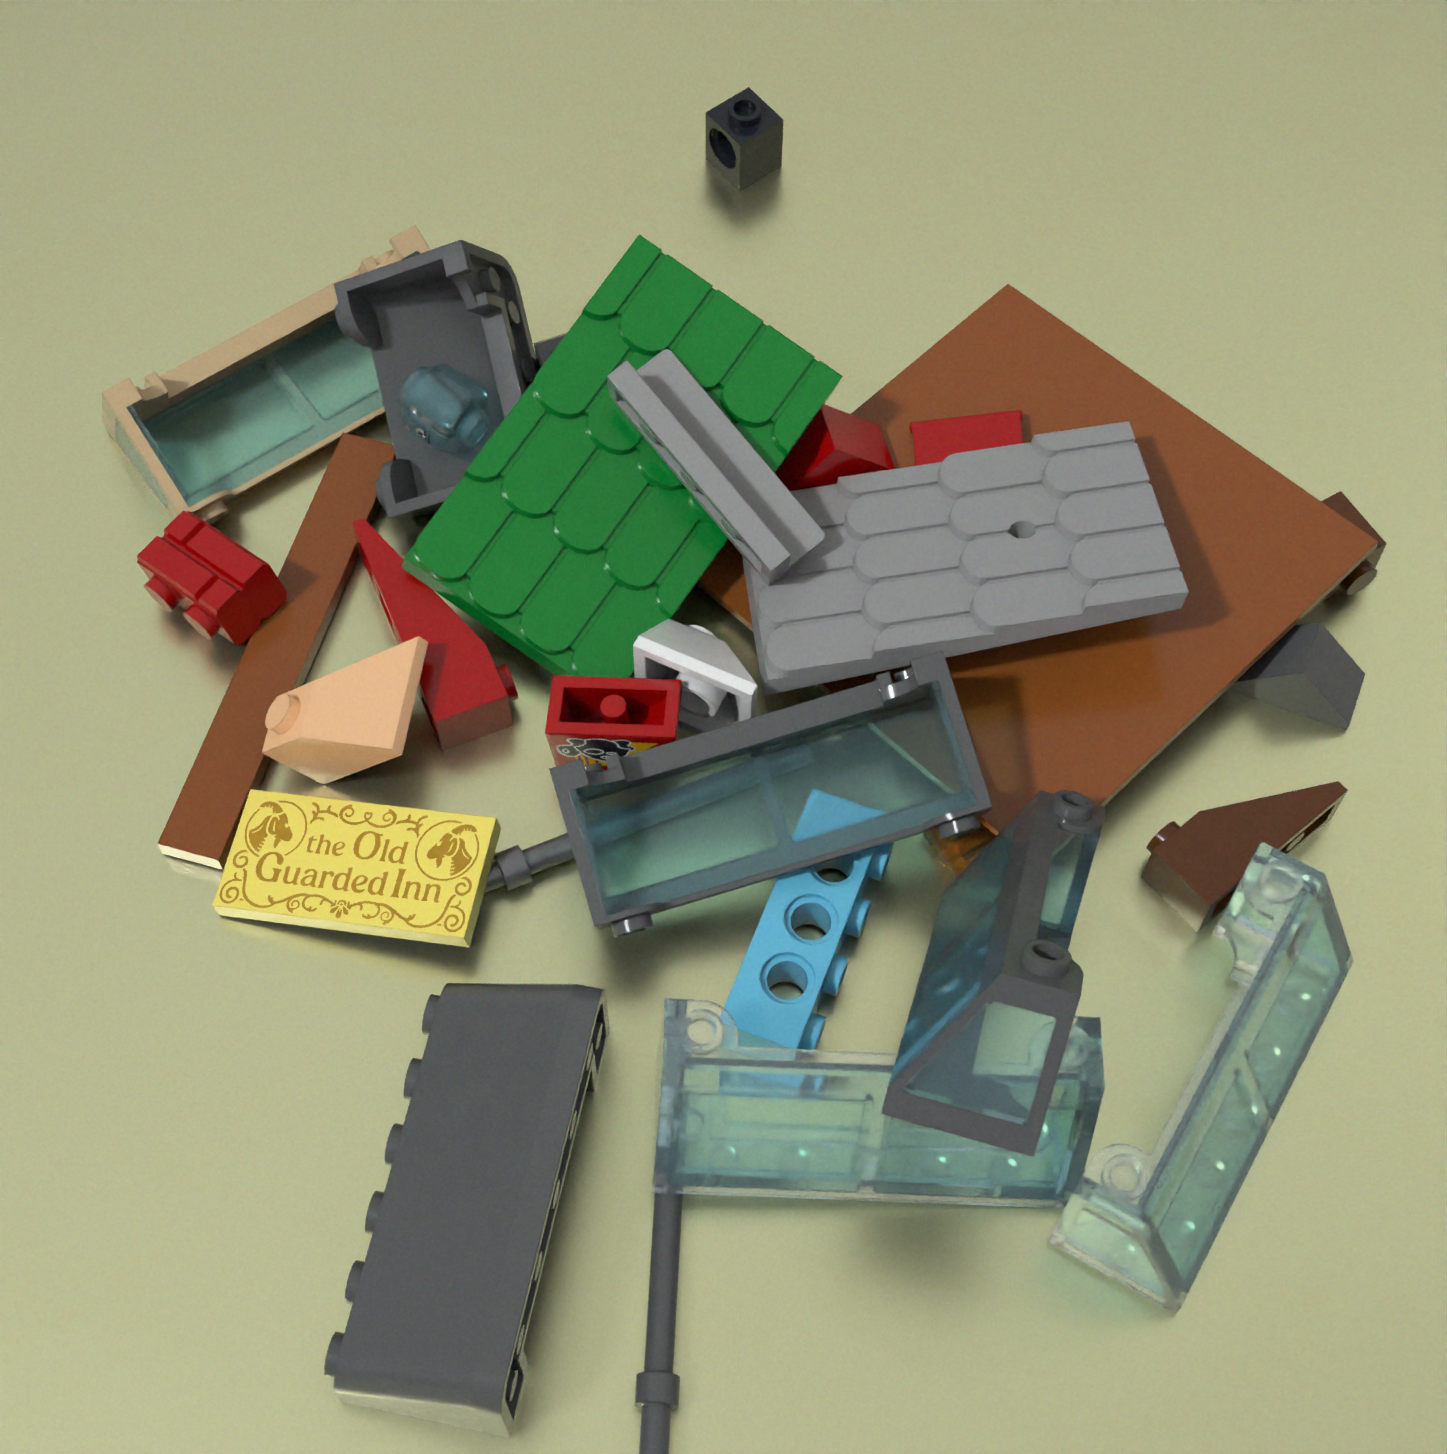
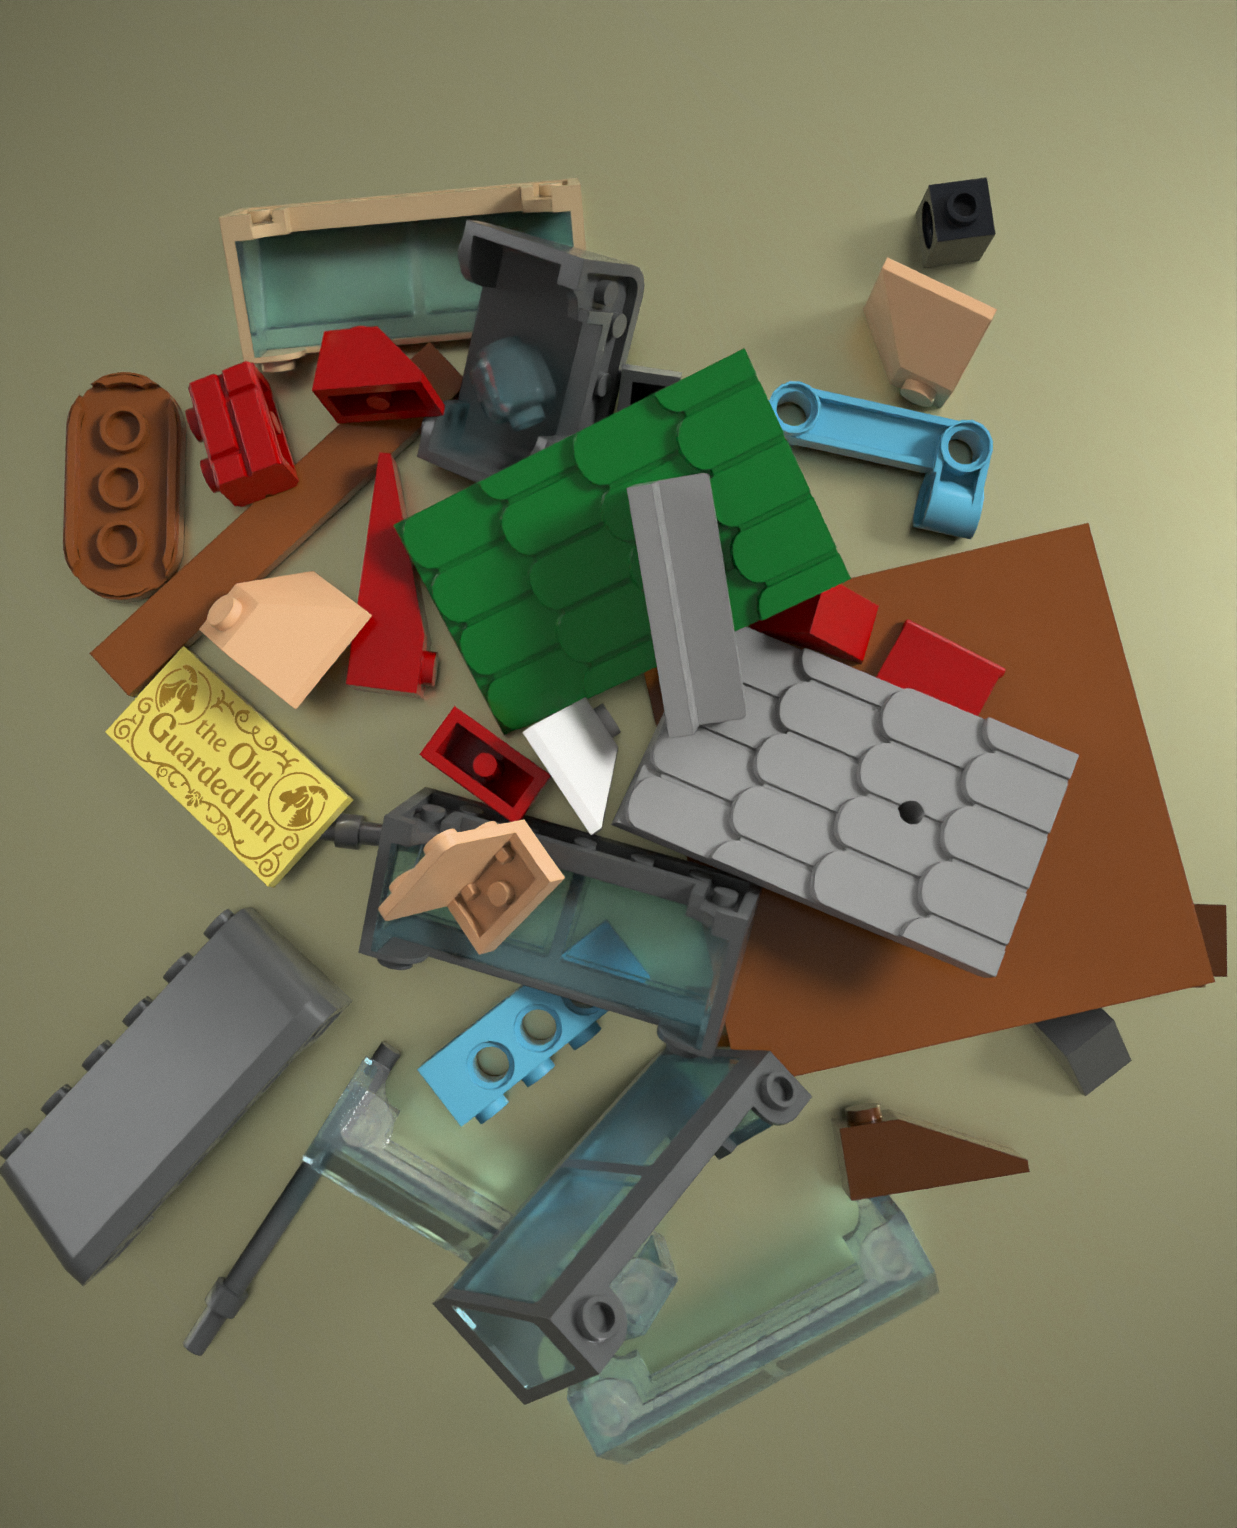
camera: 30 degrees right, 25 degrees up
none -> dark orange tile [63,372,186,603]
none -> red slope [312,326,445,424]
none -> light nougat bracket [378,820,565,955]
none -> medium azure piece [769,381,993,540]
none -> light nougat slope [863,257,997,408]

